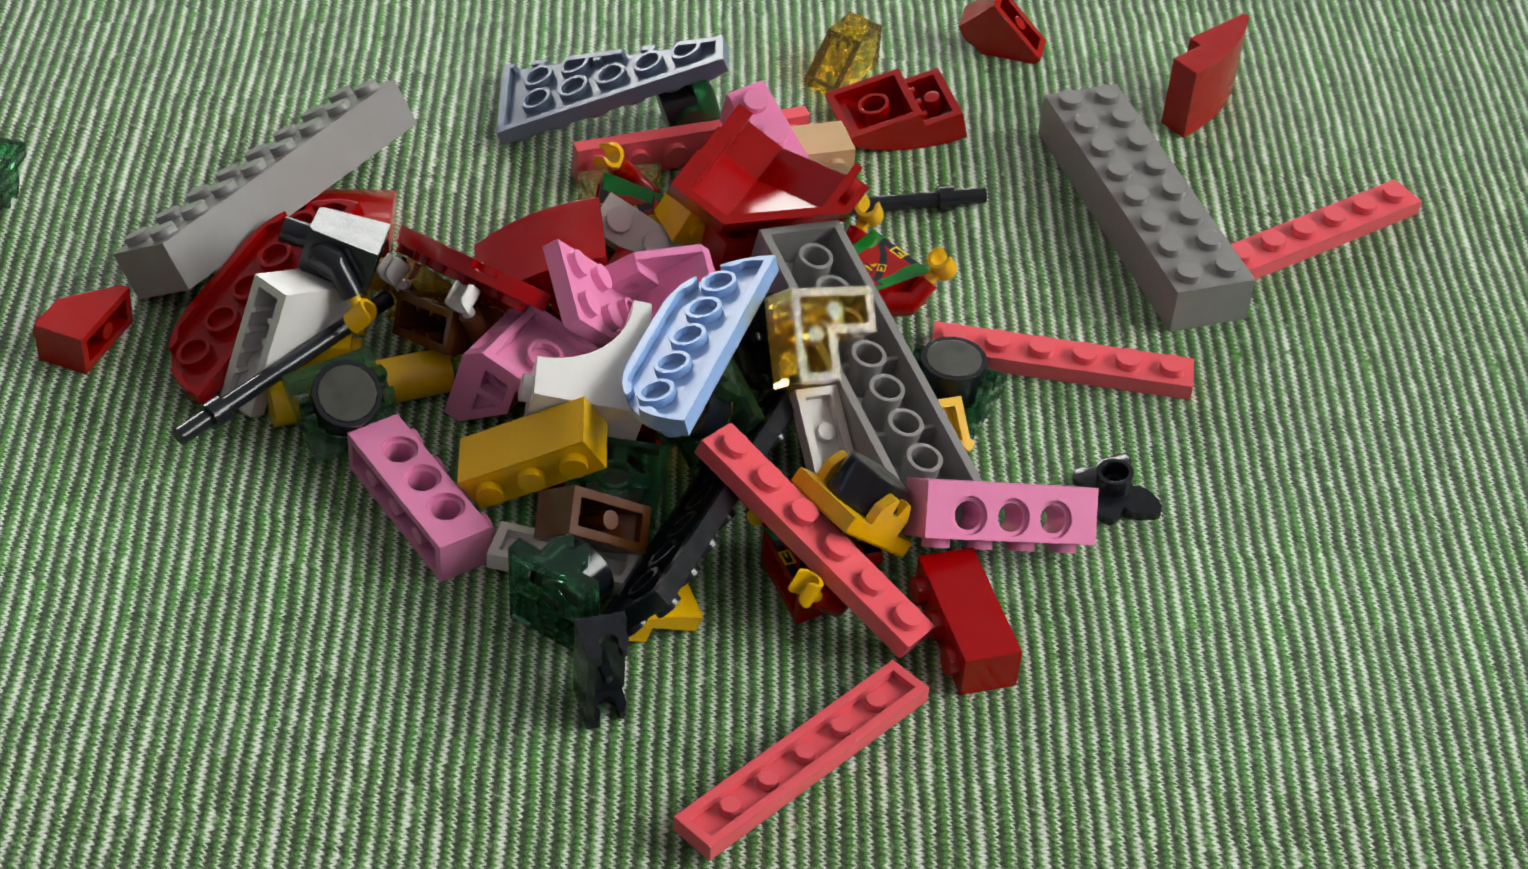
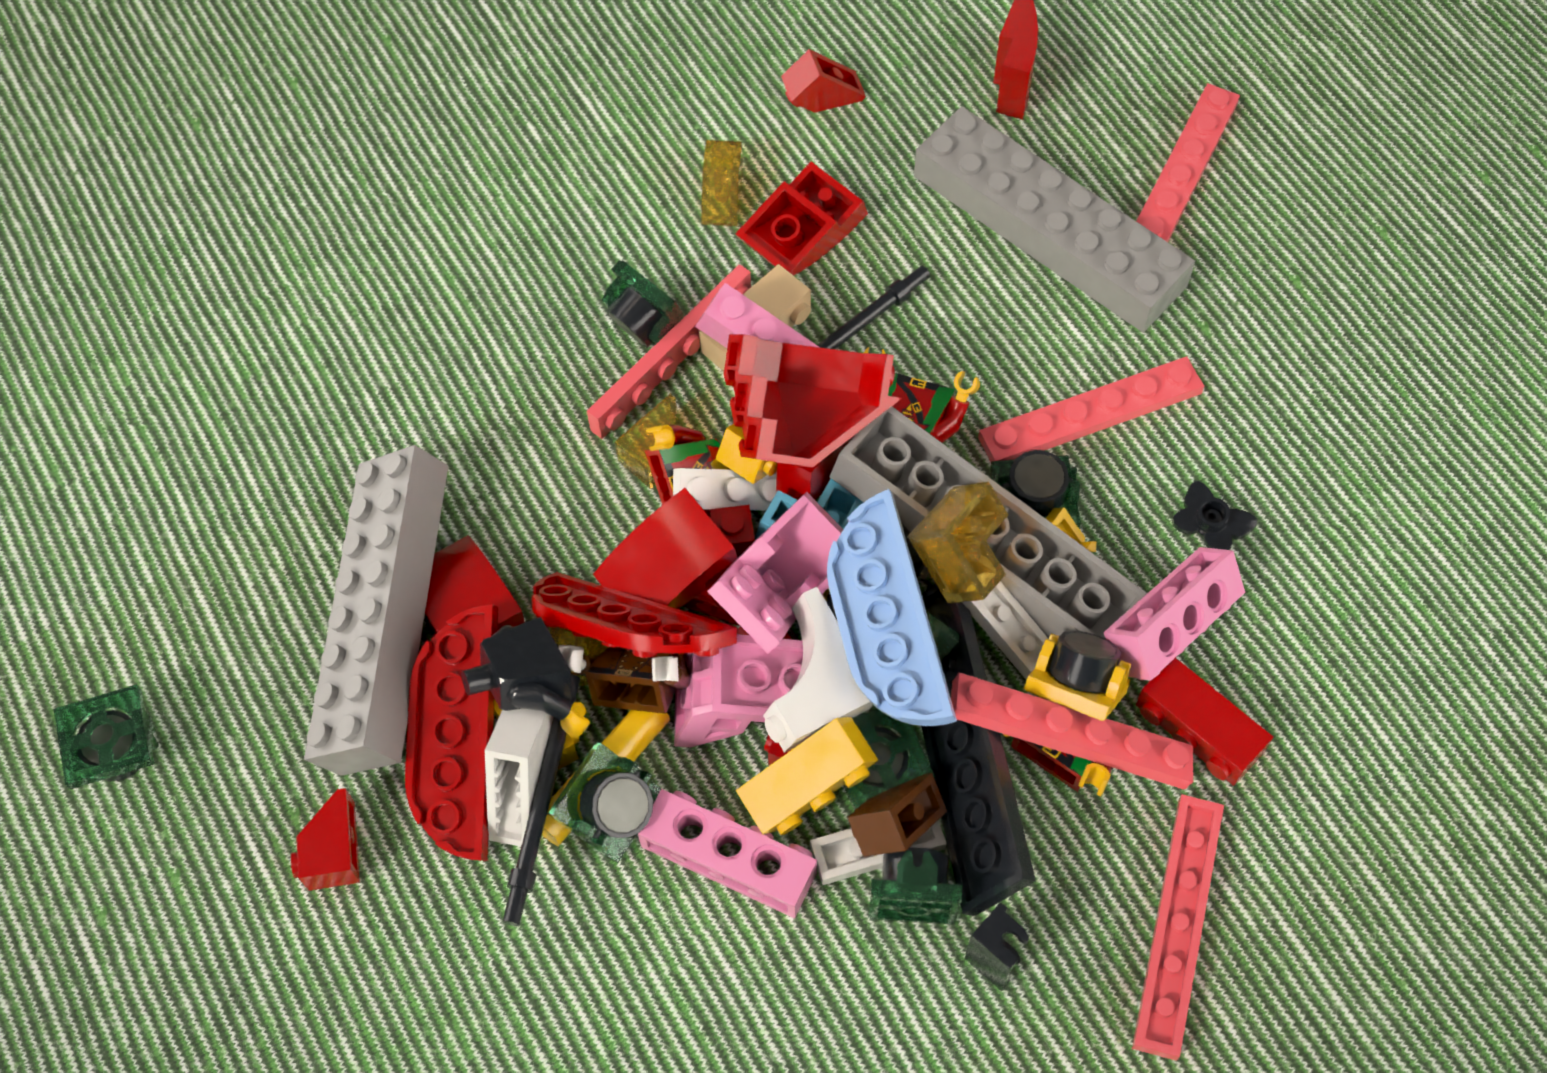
camera: 25 degrees left, 20 degrees up
sand blue wing [496,36,729,145] -> none

